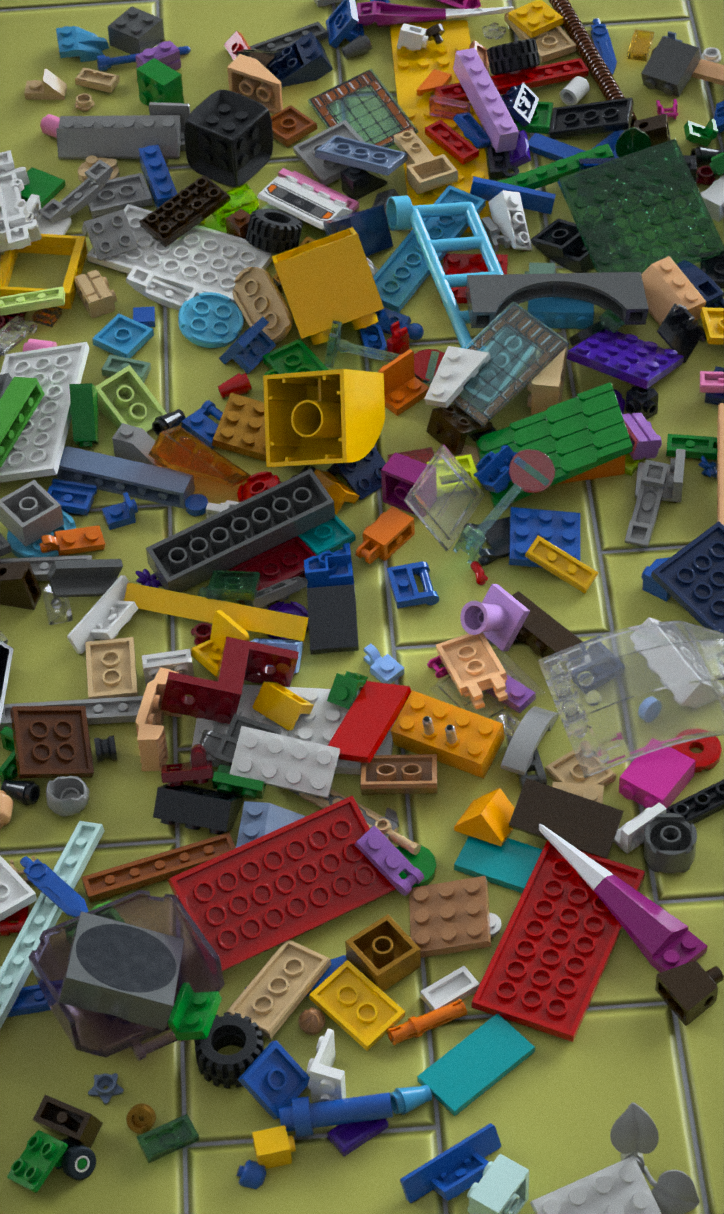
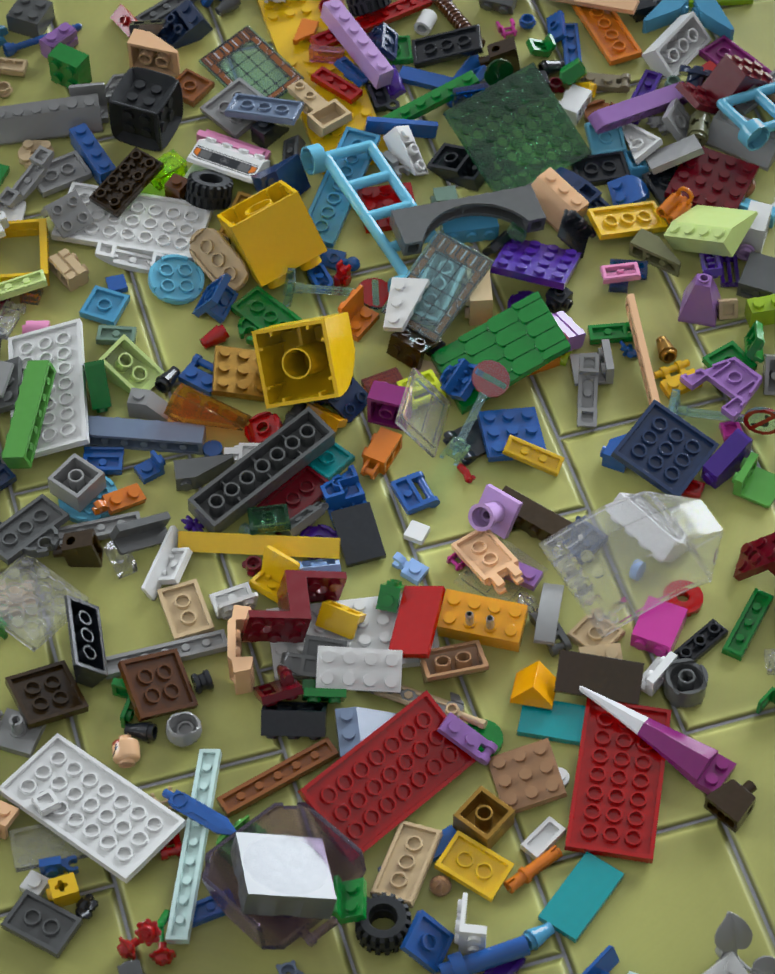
camera: 15 degrees left, 5 degrees up
none -> dark grey slope [173,454,234,491]
none -> white tile [403,520,430,546]
none -> blue plate [519,14,536,30]

